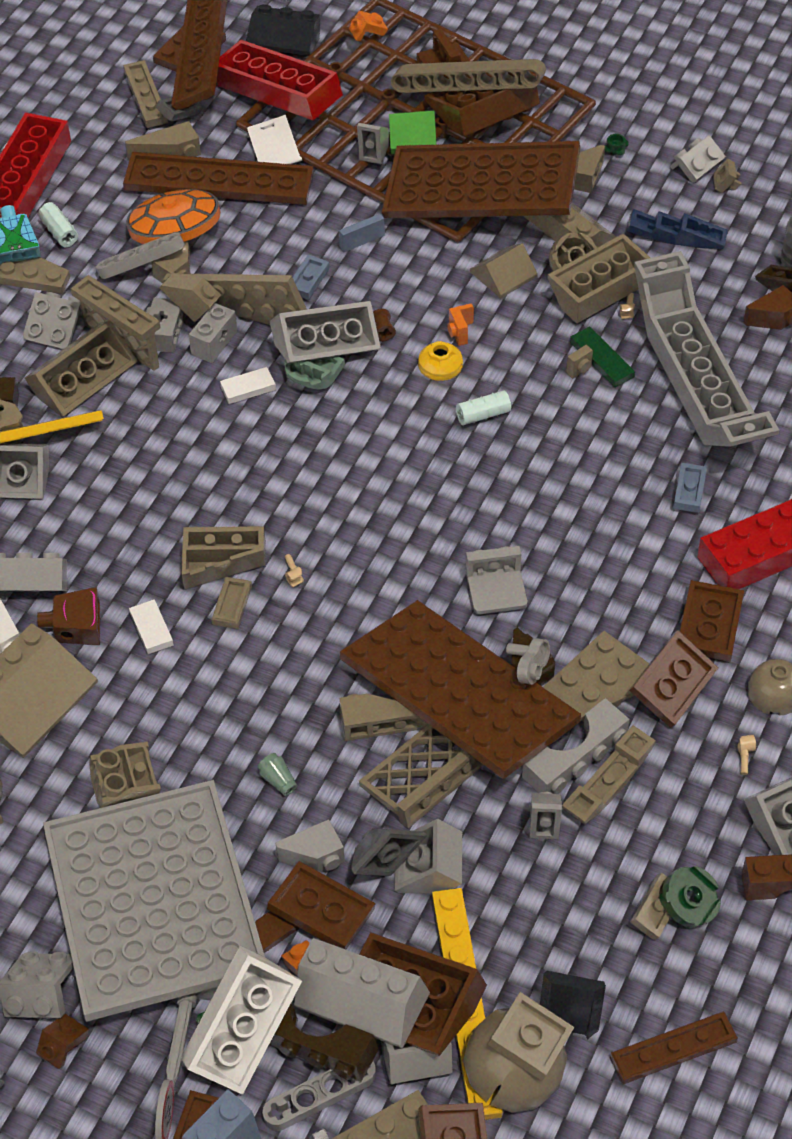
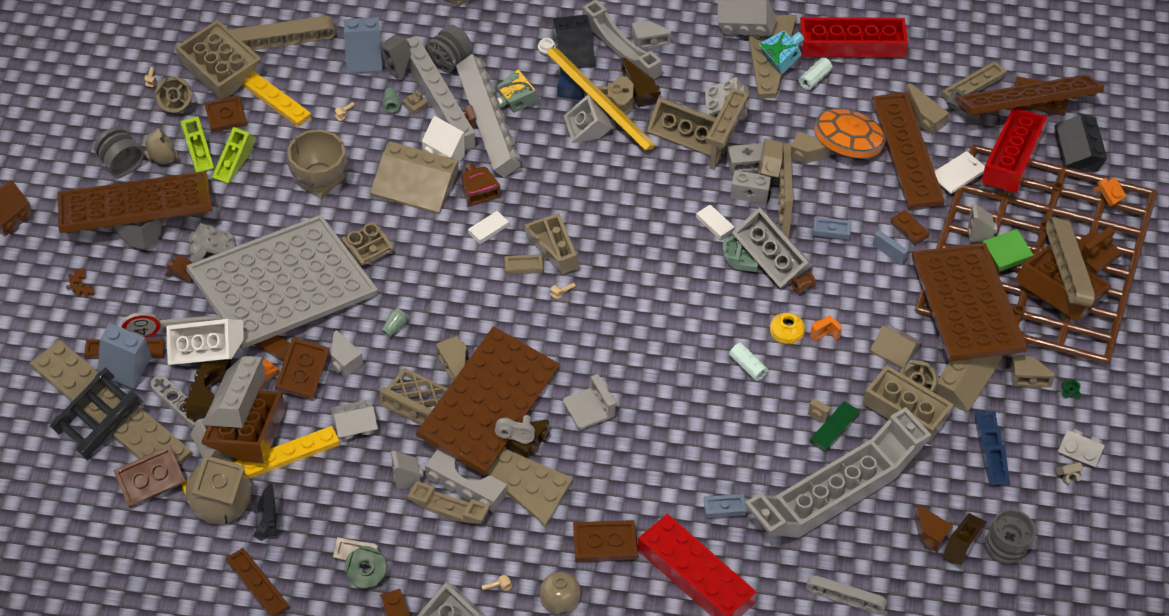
camera: 70 degrees right, 0 degrees up
light grey beam [96,232,185,279] -> none
dark grey slope [351,828,427,876] -> none
reddish brown plate [629,630,719,728] -> none
none -> reddish brown plate [890,210,930,246]

